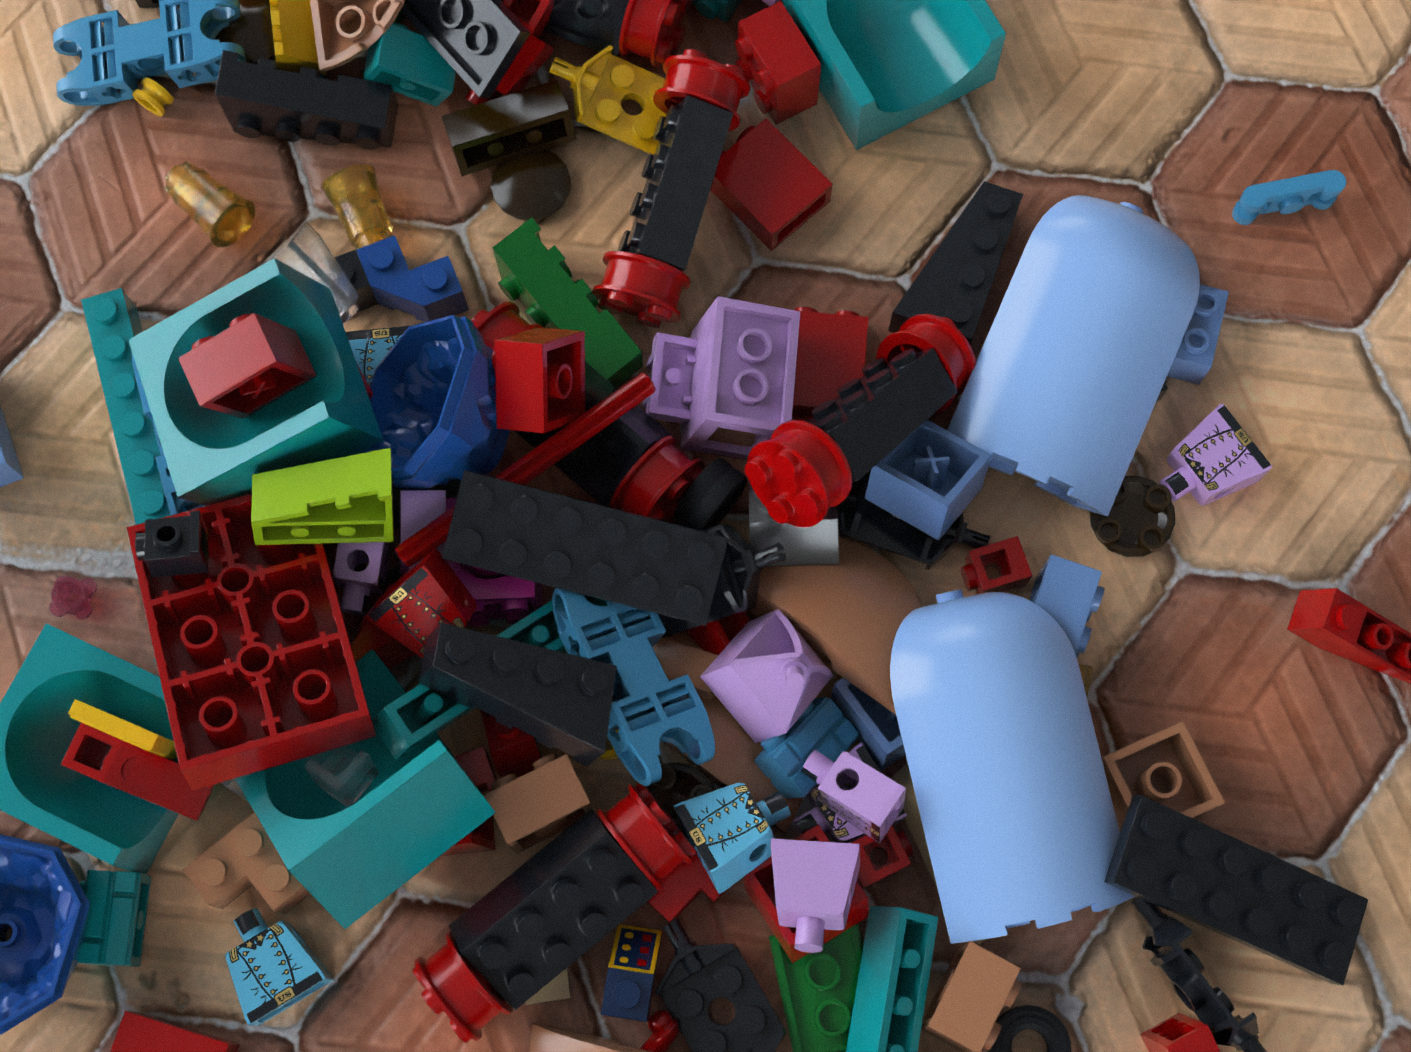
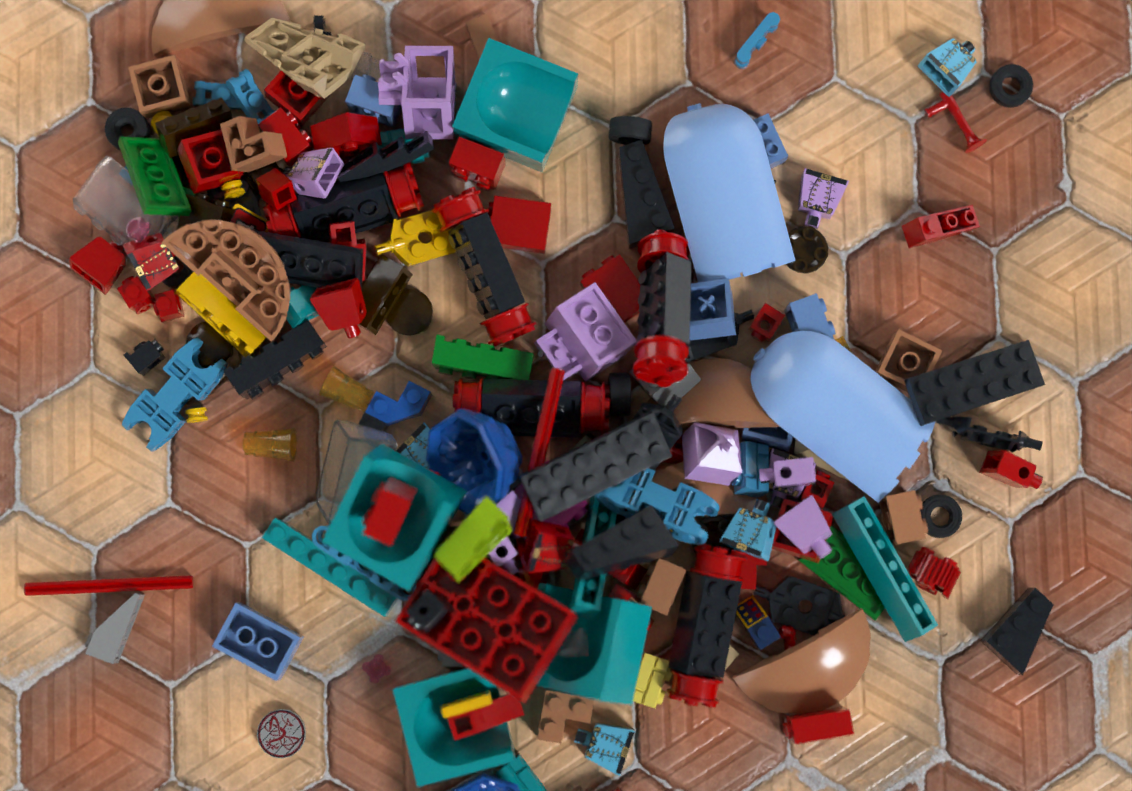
camera: 40 degrees left, 10 degrees up
red brick [492,327,586,433] -> none
none -> red torso [310,278,367,338]
none -> black tyre [609,116,652,145]
none -> light yellow brick [633,652,672,708]

